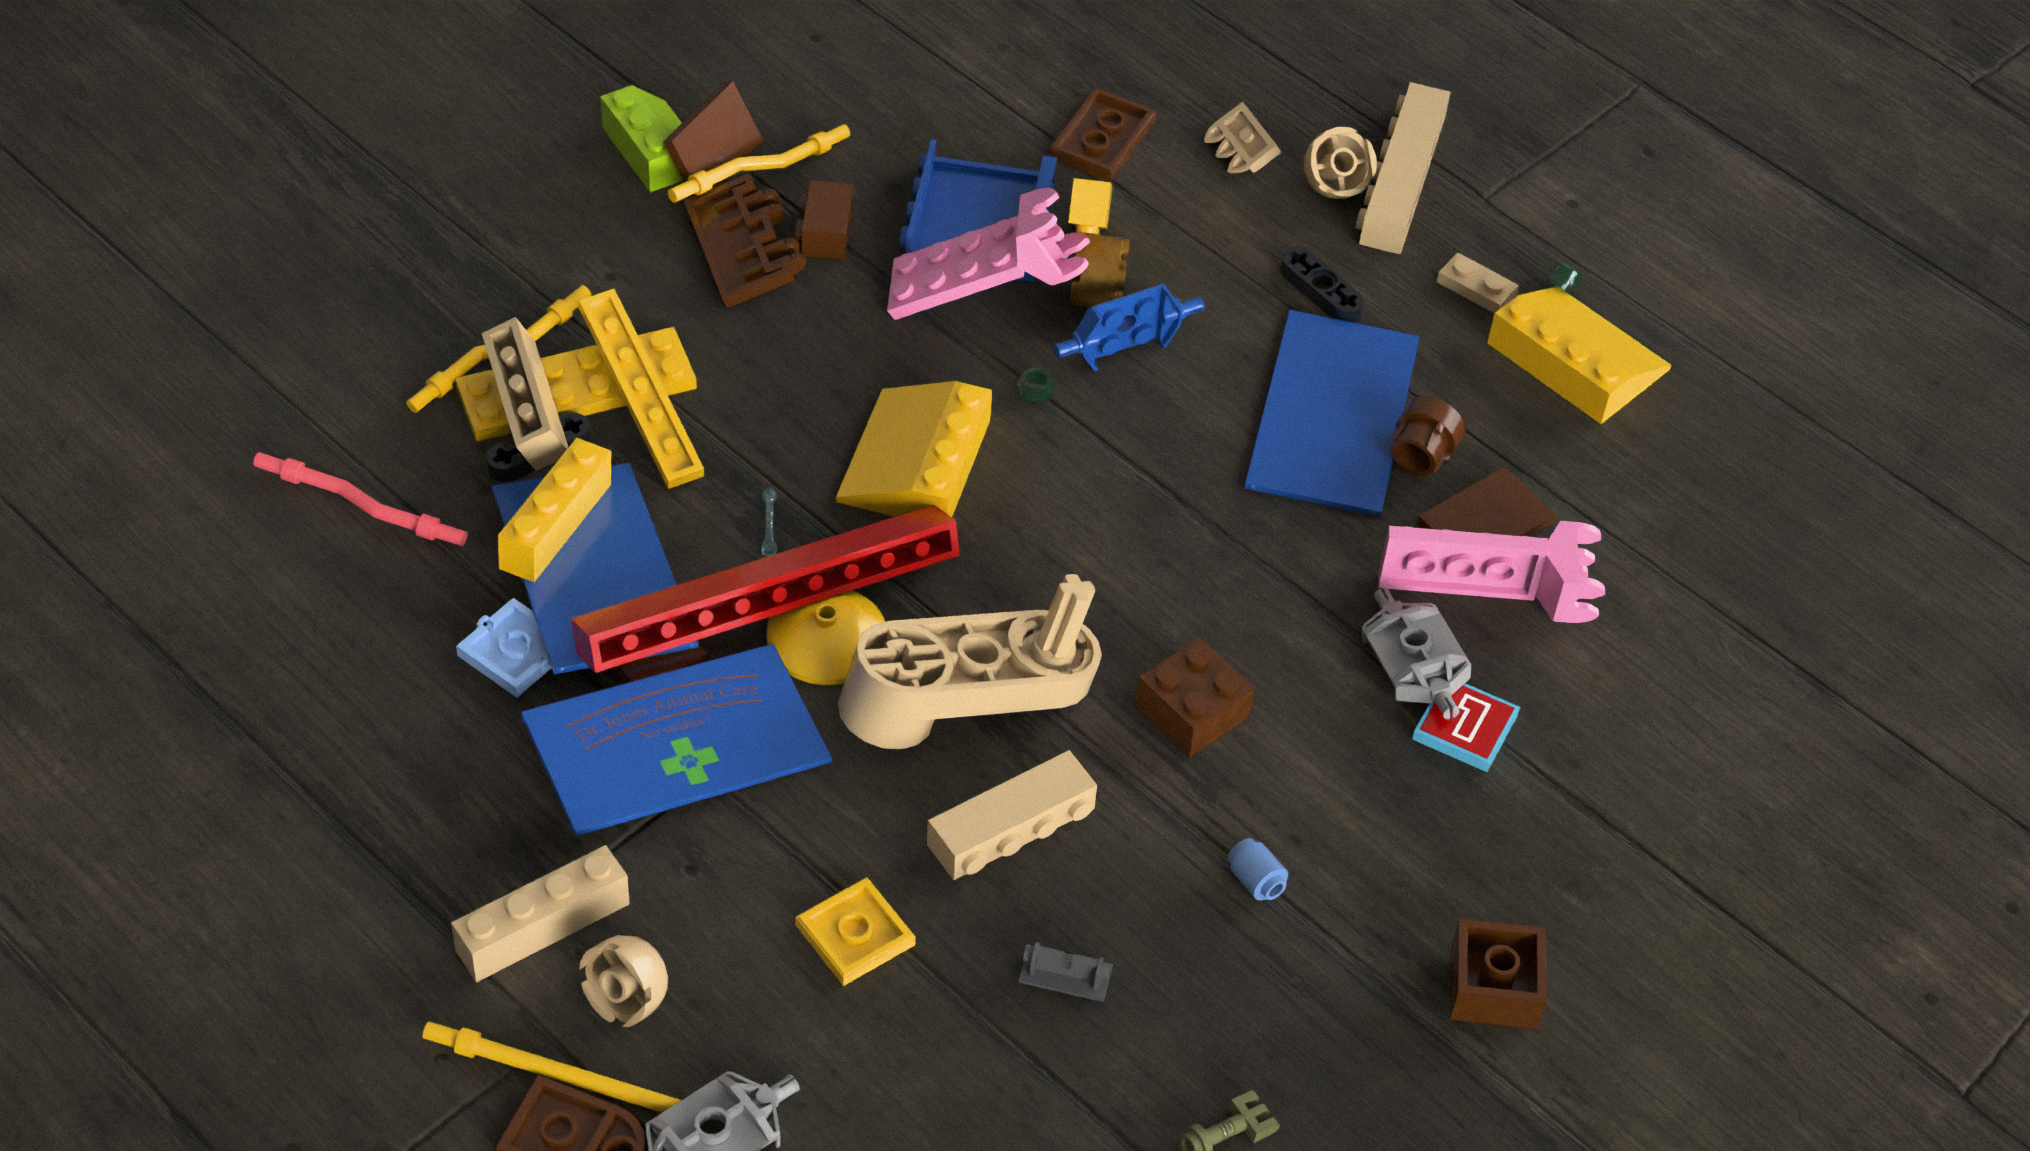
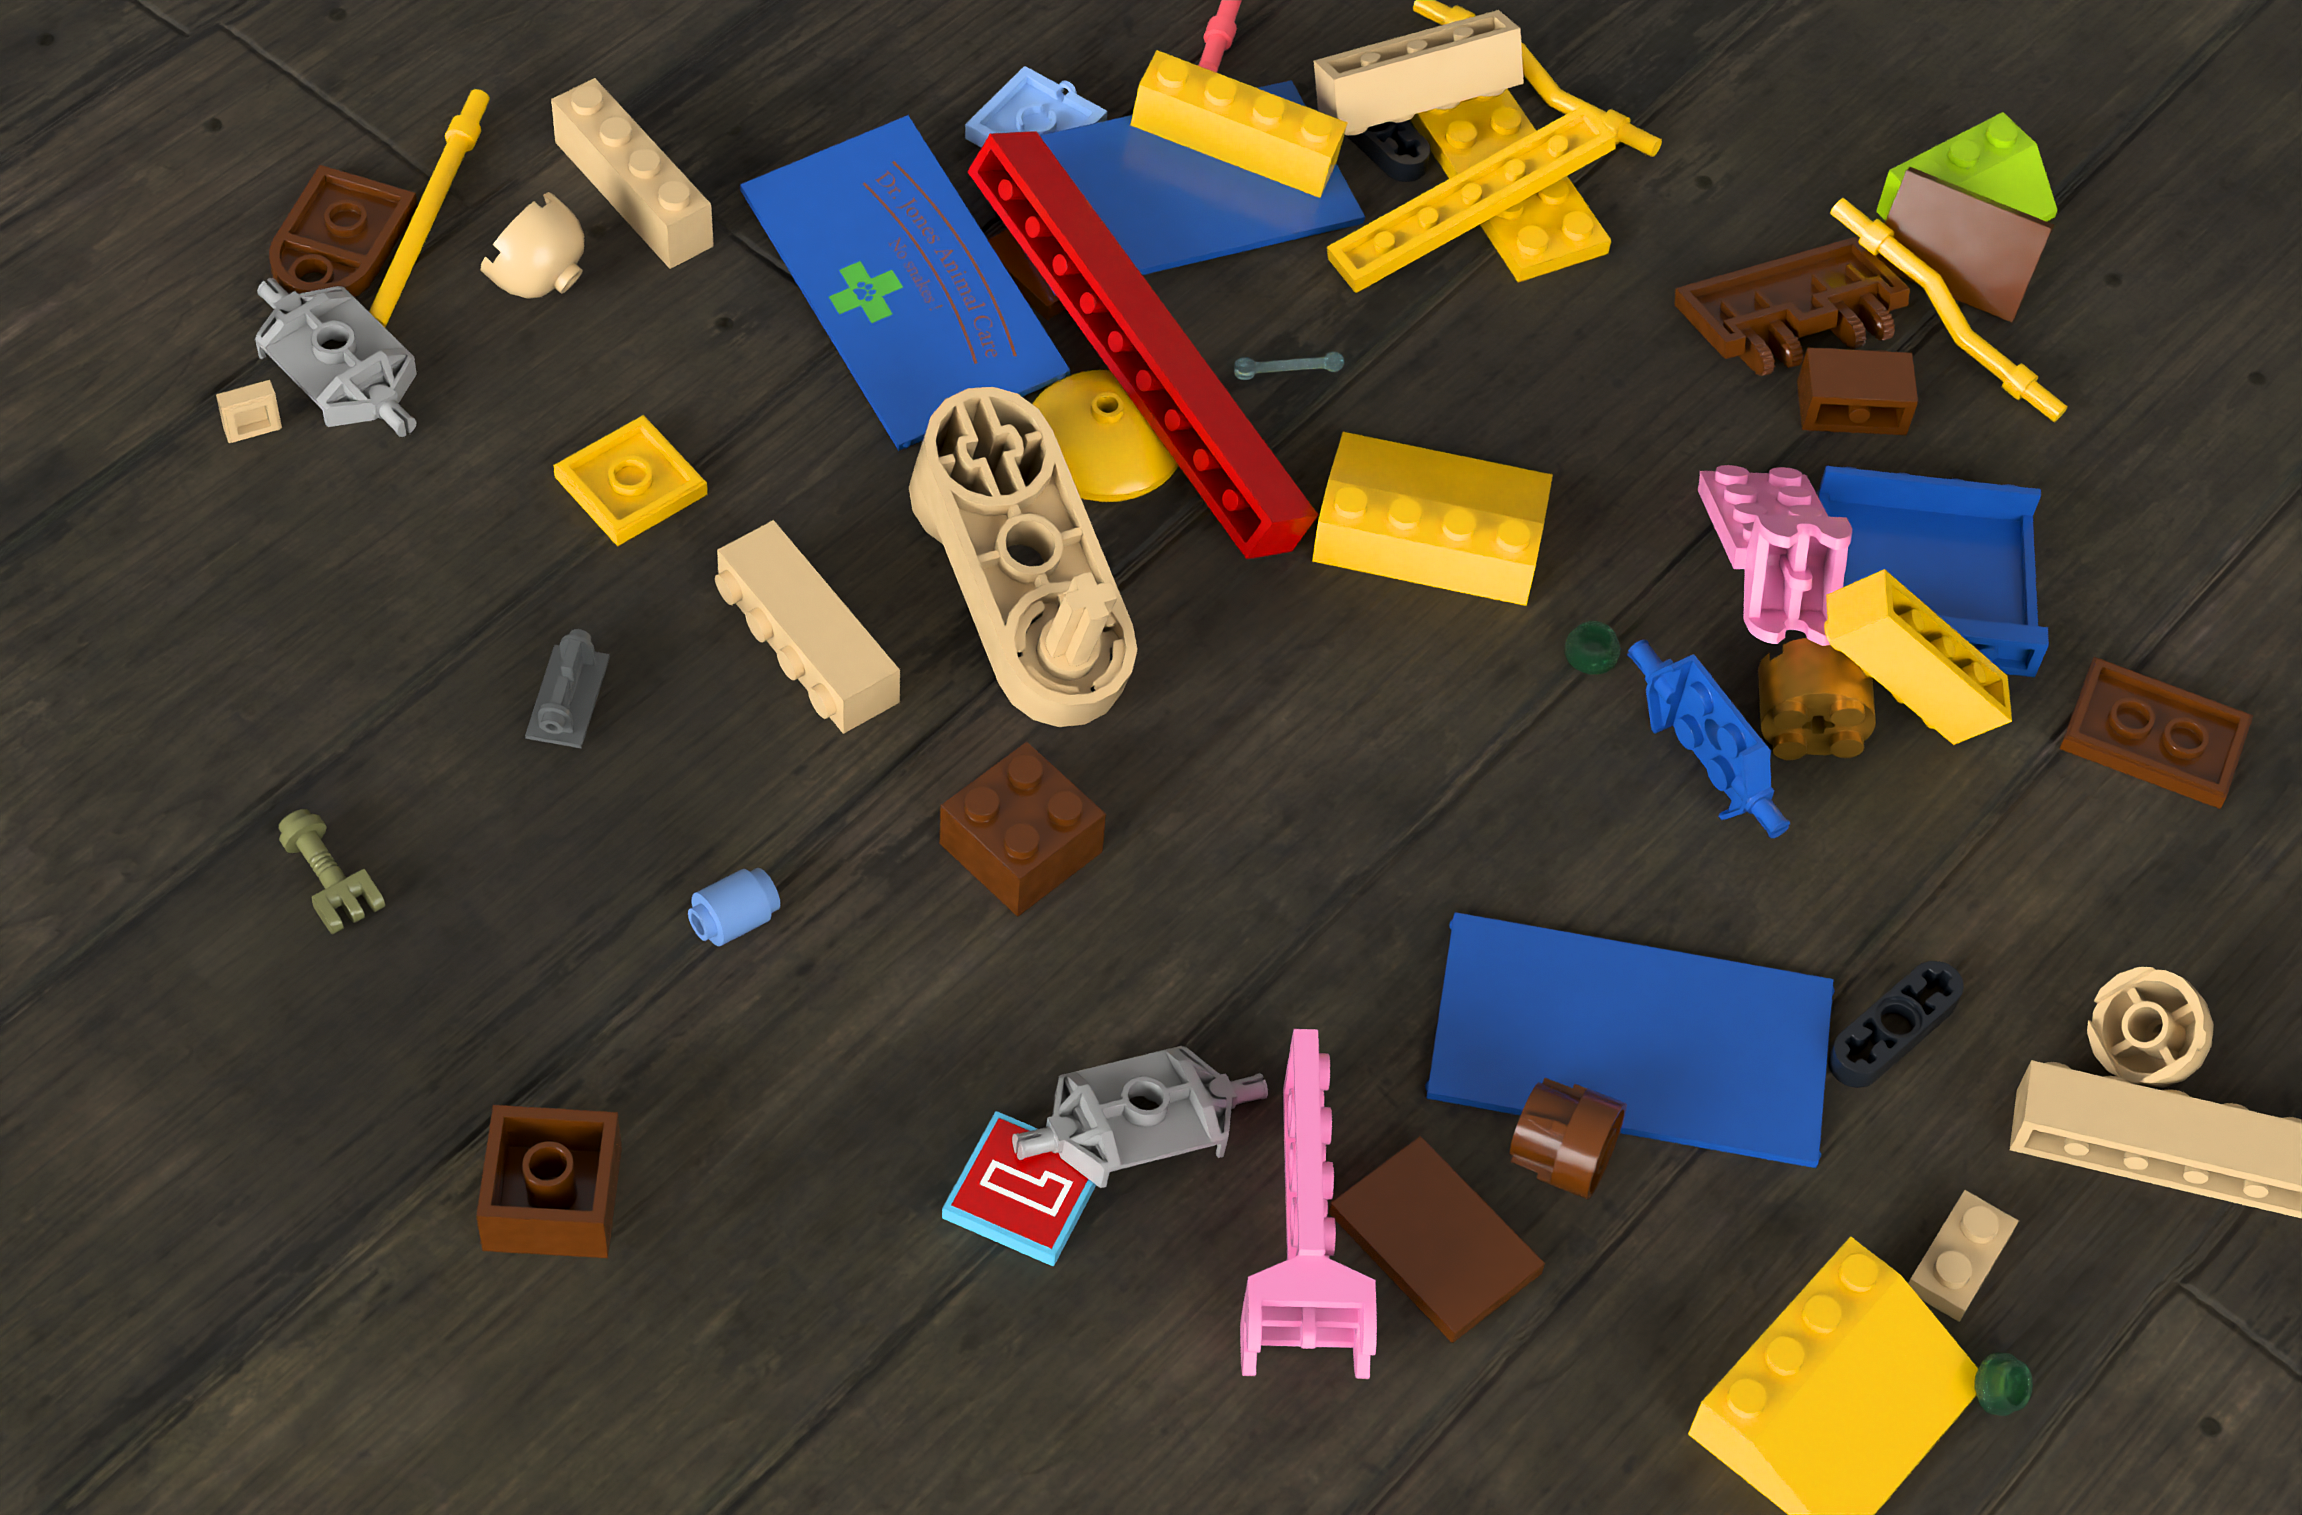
camera: 85 degrees right, 5 degrees up
tan plate [1204,102,1282,174] -> none

